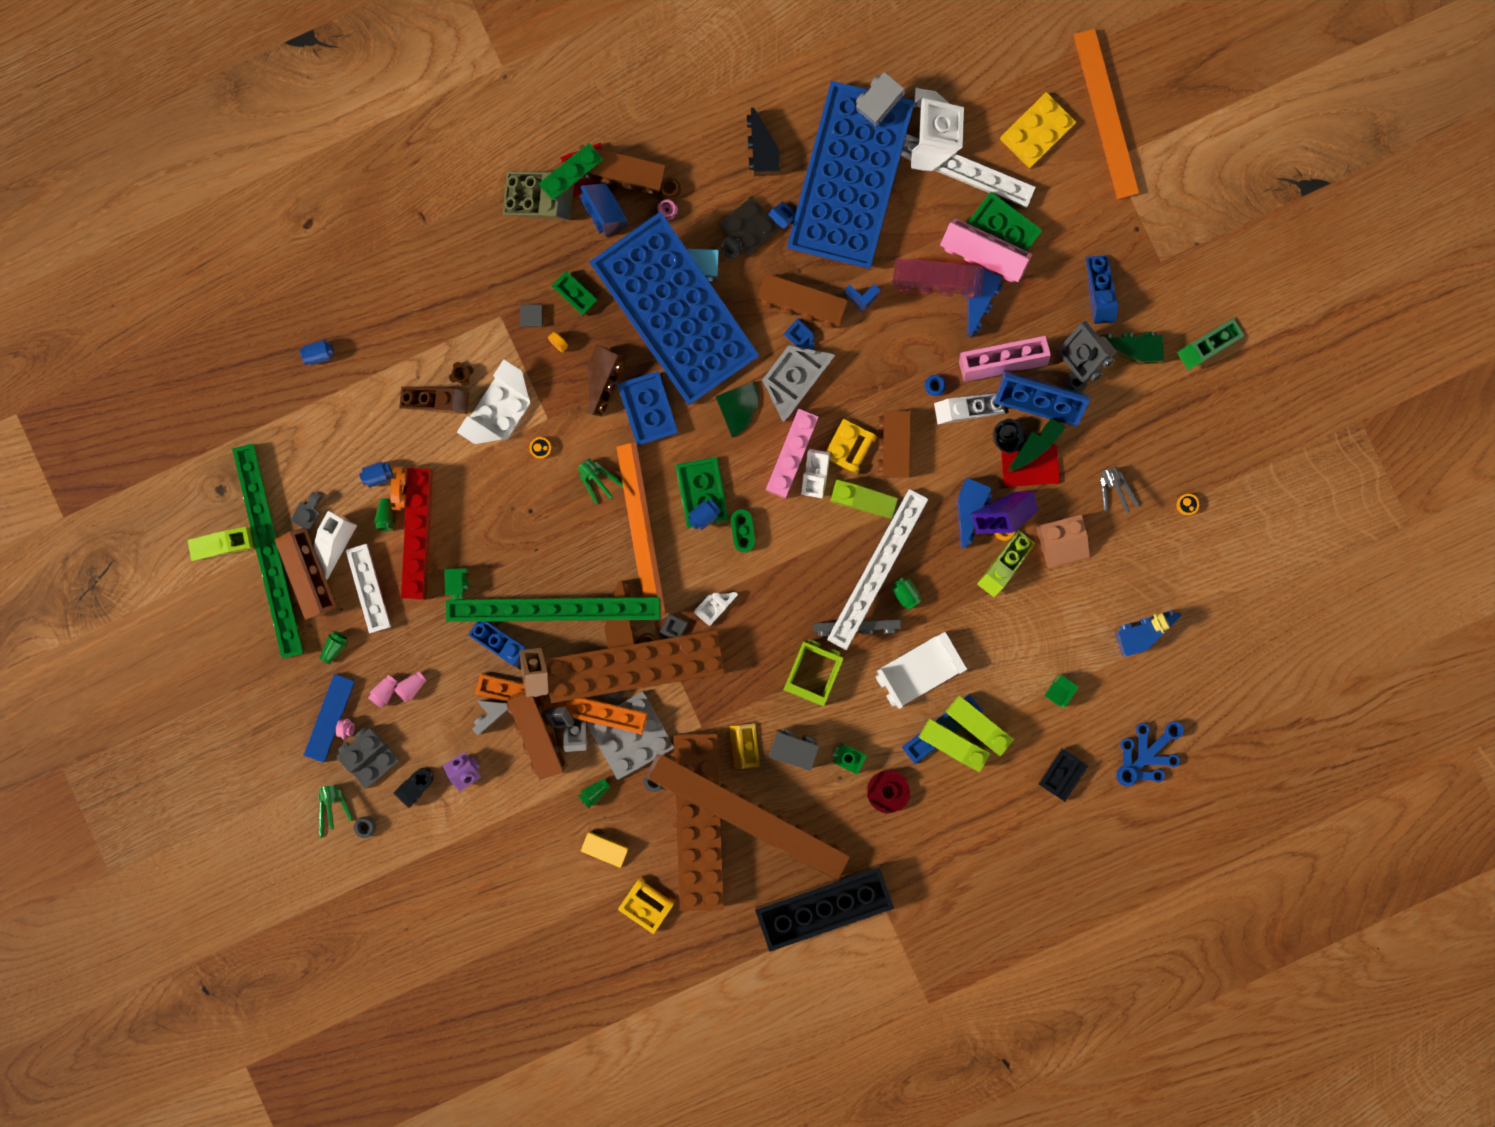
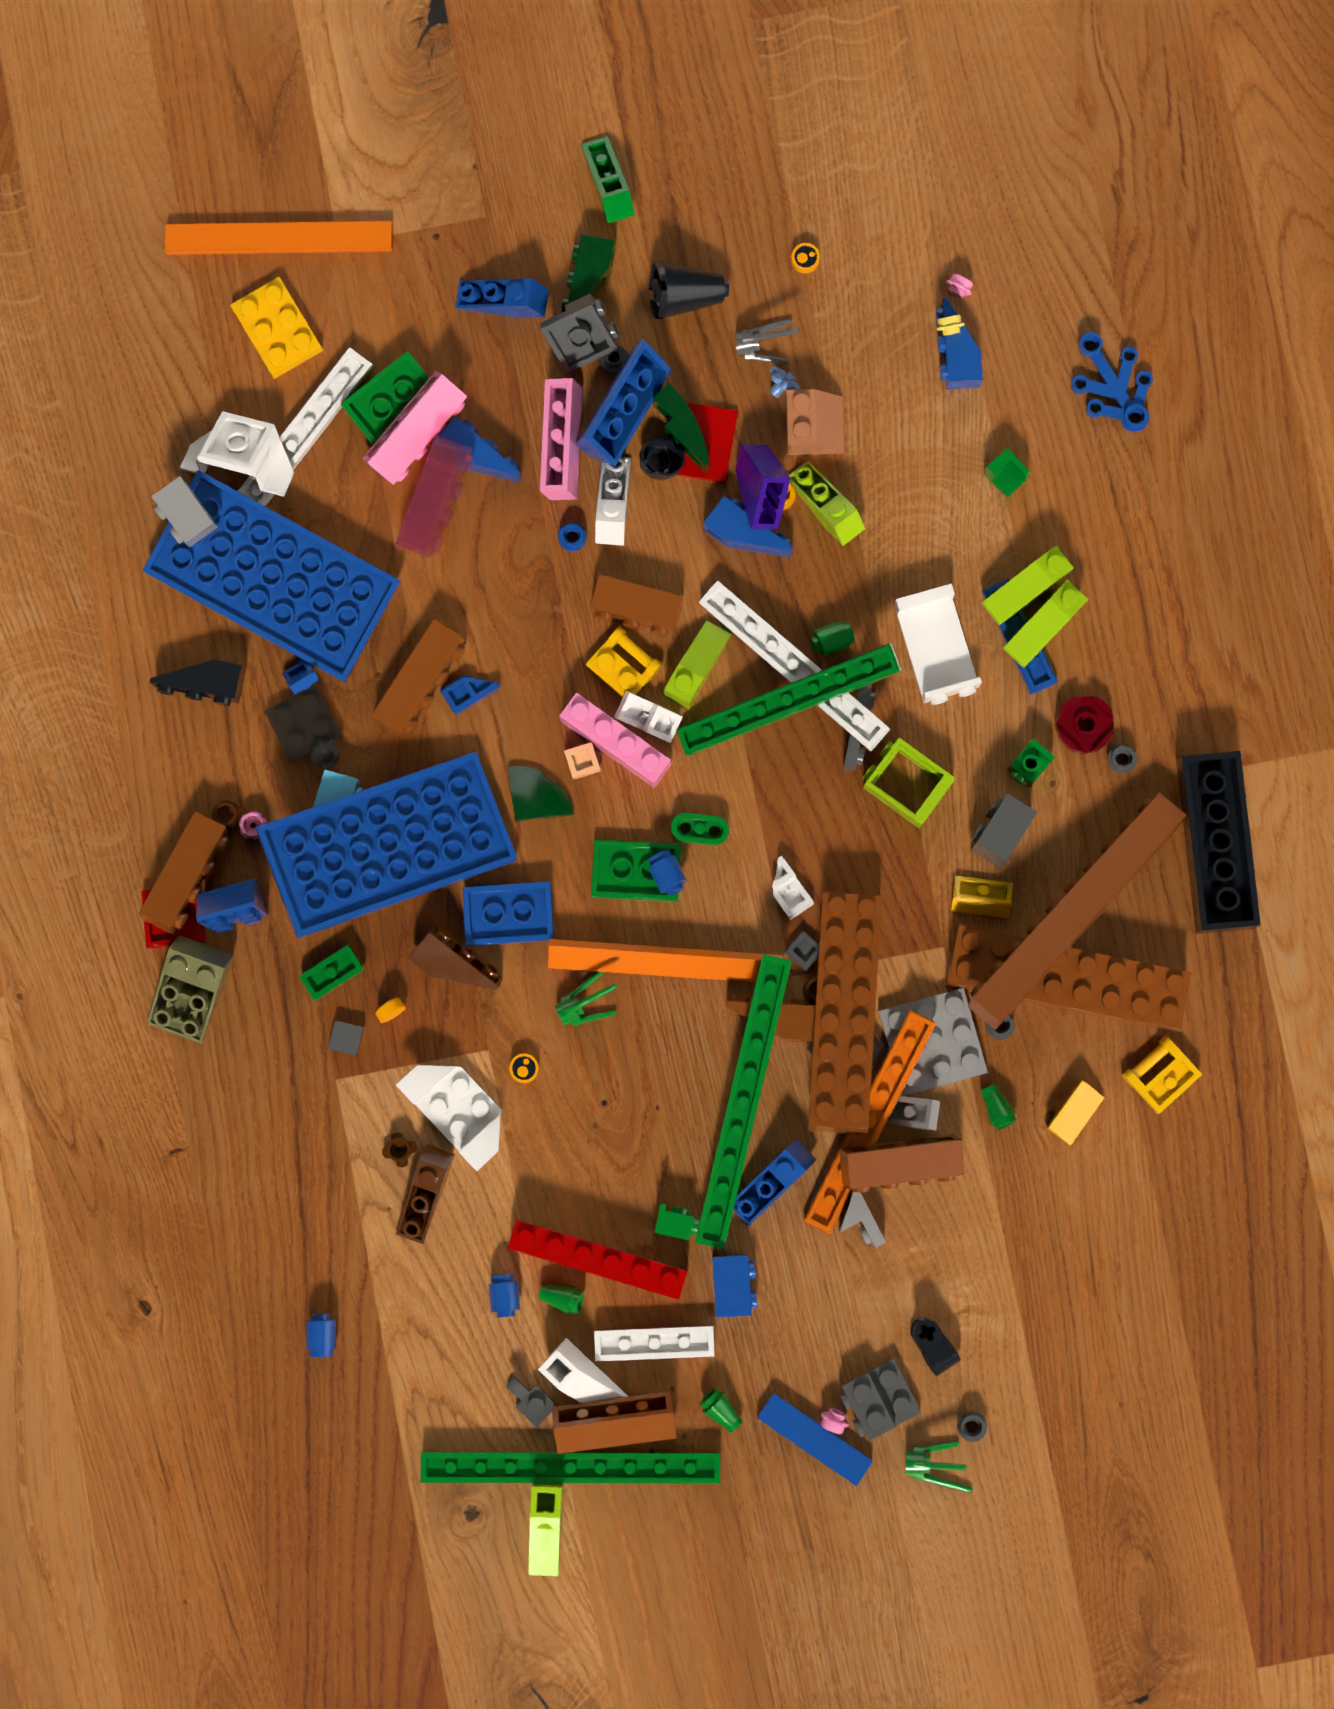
camera: 70 degrees left, 5 degrees down
bright pink cone [368,675,398,708] -> none
orange plate [391,467,407,510] -> none
bright pink cone [394,671,427,702] -> none
medium lavender brick [443,752,481,792] -> none
medium nougat brick [520,648,548,697] -> none
green plate [538,143,603,202] -> none
dark grey tile [545,707,575,728] -> none
light grey wing [762,345,835,422] -> none
blue panel [845,284,880,312] -> none
black plate [1038,748,1089,802] -> none
none -> light nougat plate [564,742,601,780]
none -> black cone [649,261,729,319]
none -> green tile [676,643,902,756]
none -> blue brick [712,1255,757,1318]
none -> medium blue plant [769,366,800,398]
none -> bright pink plate [946,274,973,299]
none -> dark grey plate [1108,744,1137,774]

